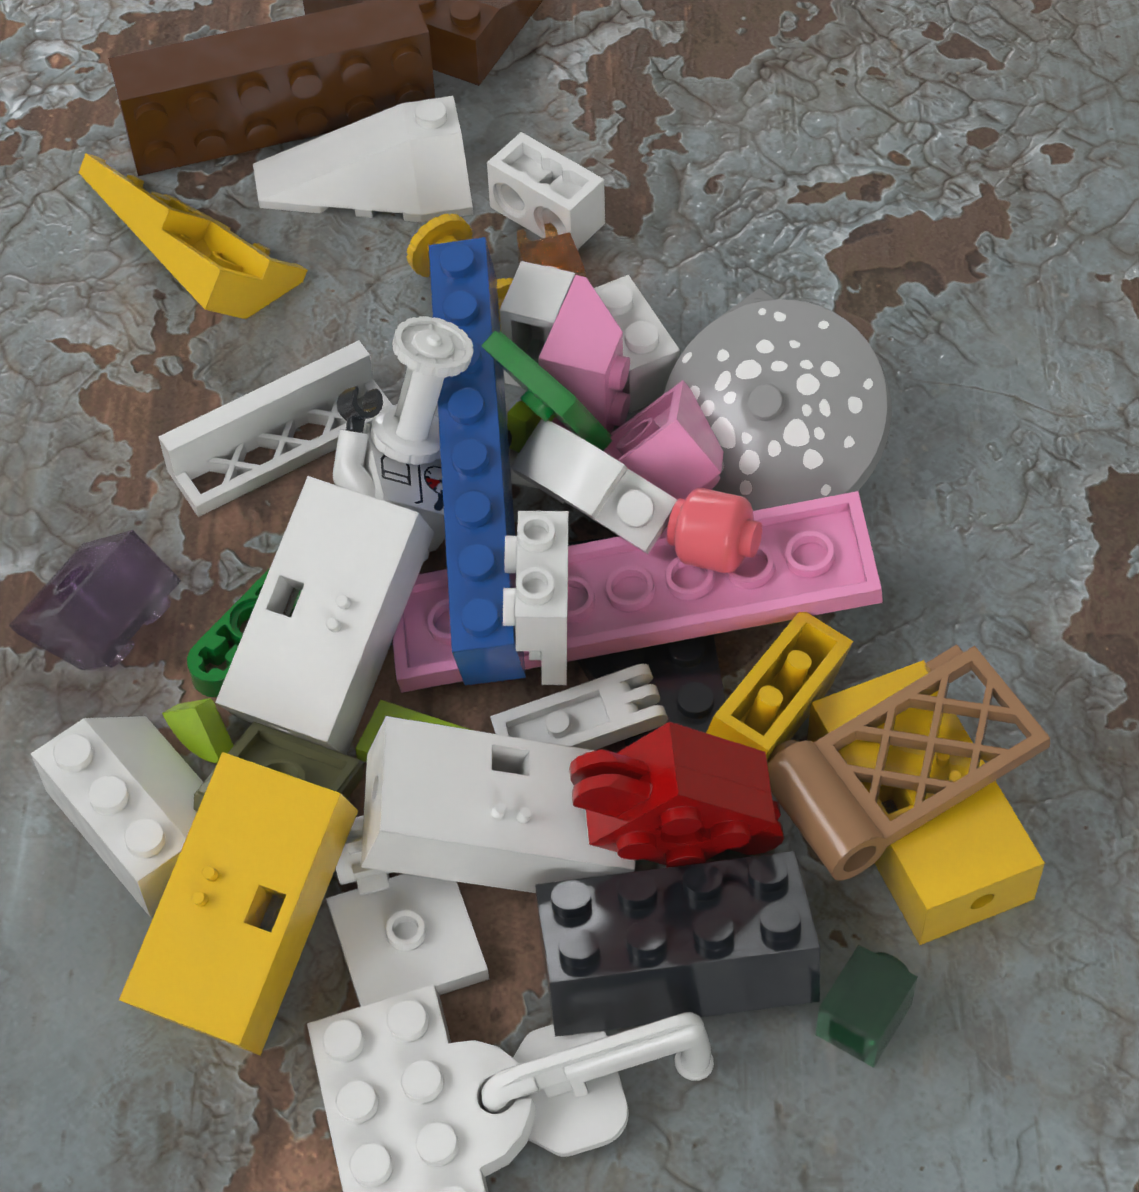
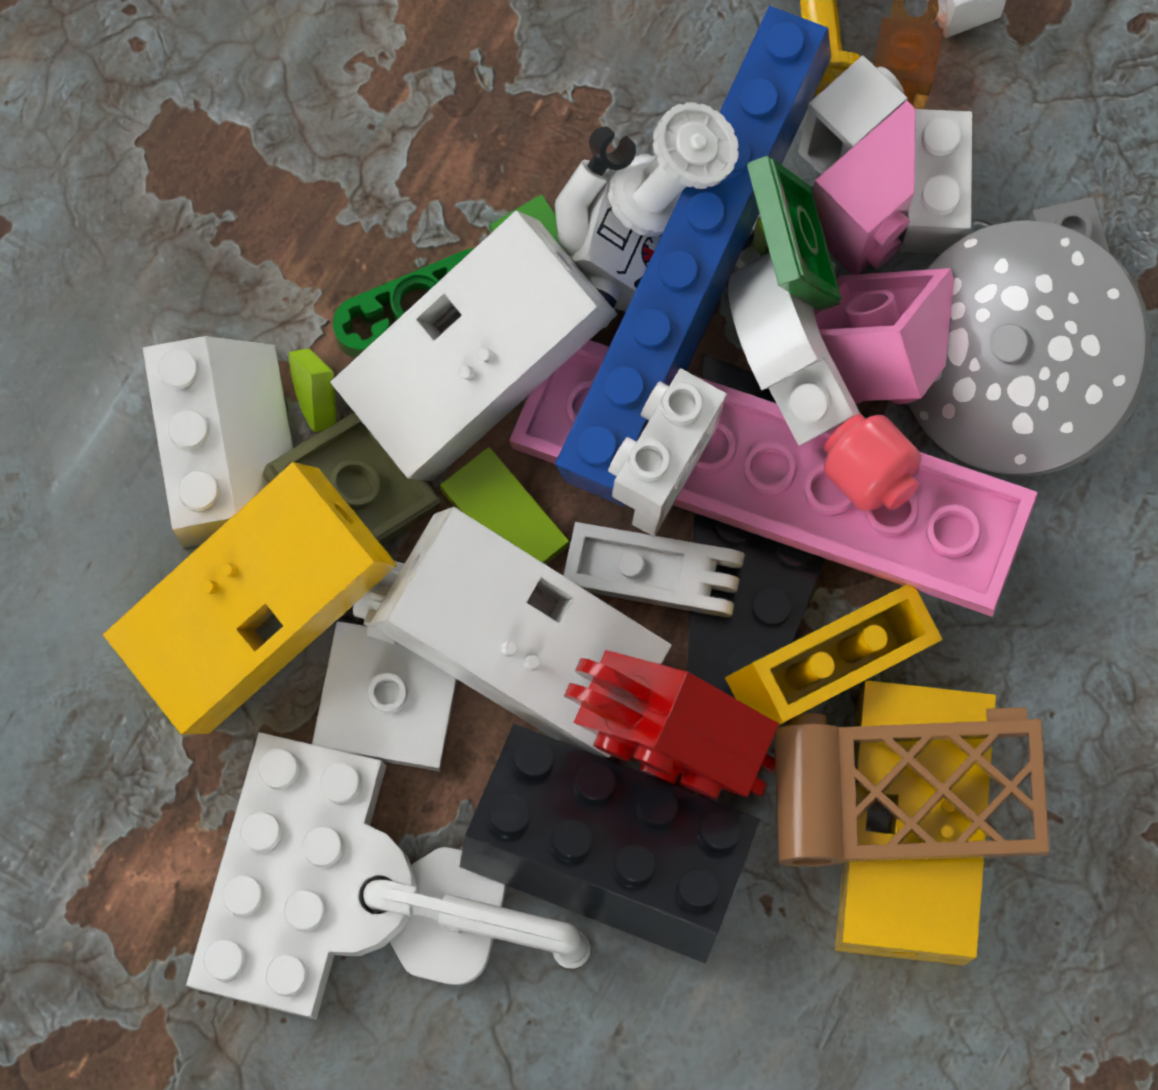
camera: 25 degrees right, 20 degrees up
clear purple slope [9,530,181,670] -> none
white fence [158,340,392,517] -> none
clear green brick [815,945,918,1068] -> none

